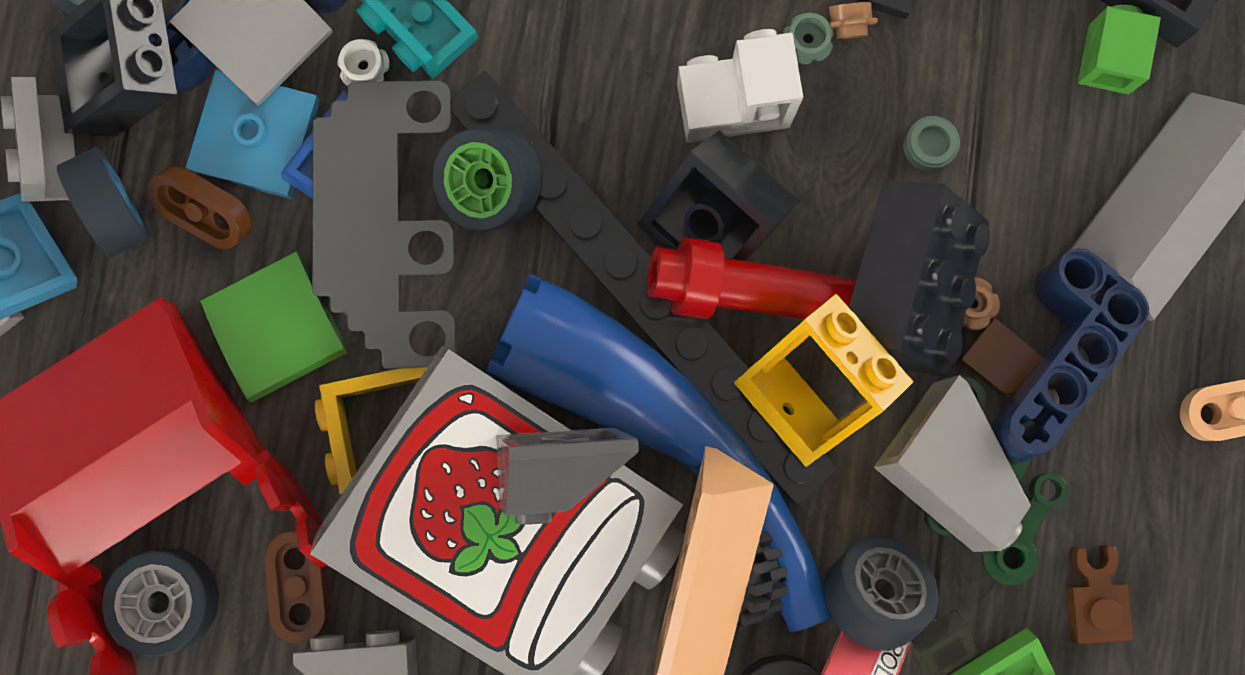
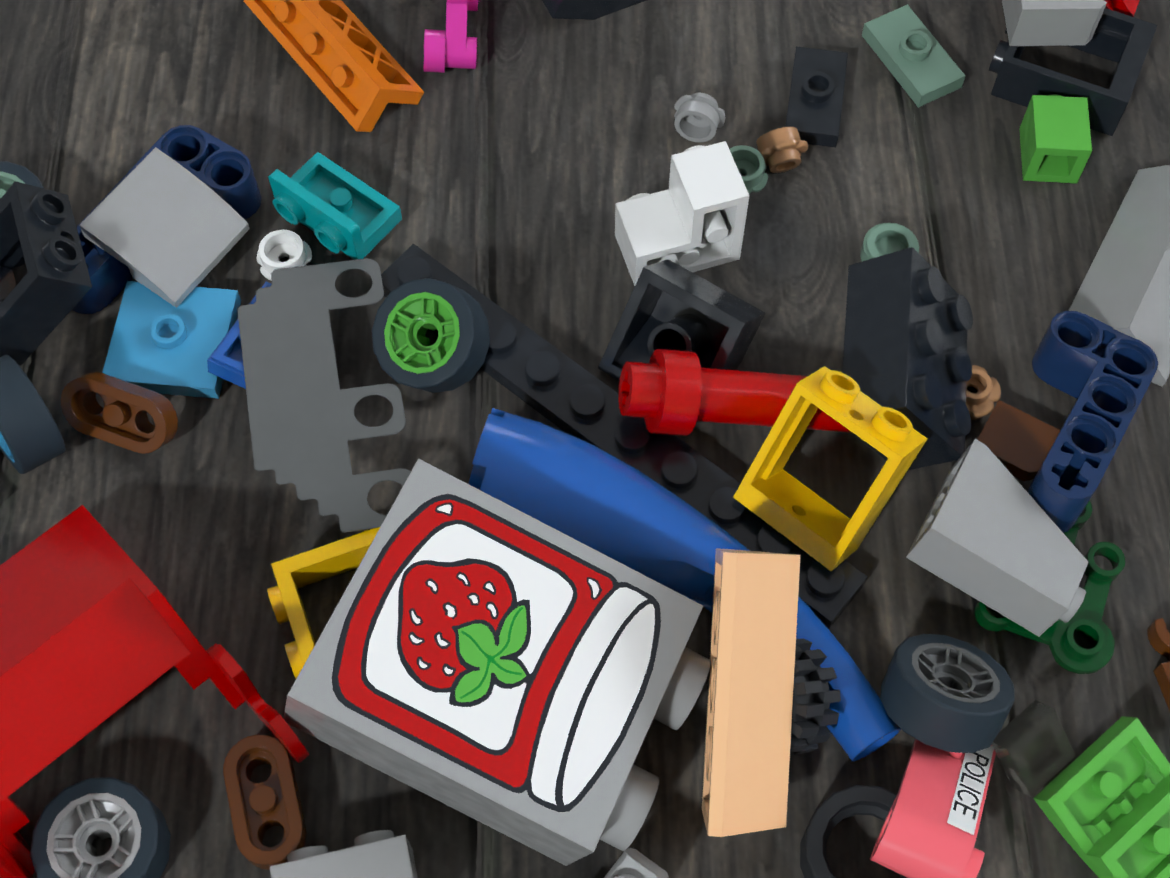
camera: 10 degrees left, 20 degrees down
bright green slope [201,251,348,403] -> none
dark grey slope [496,428,639,525] -> none

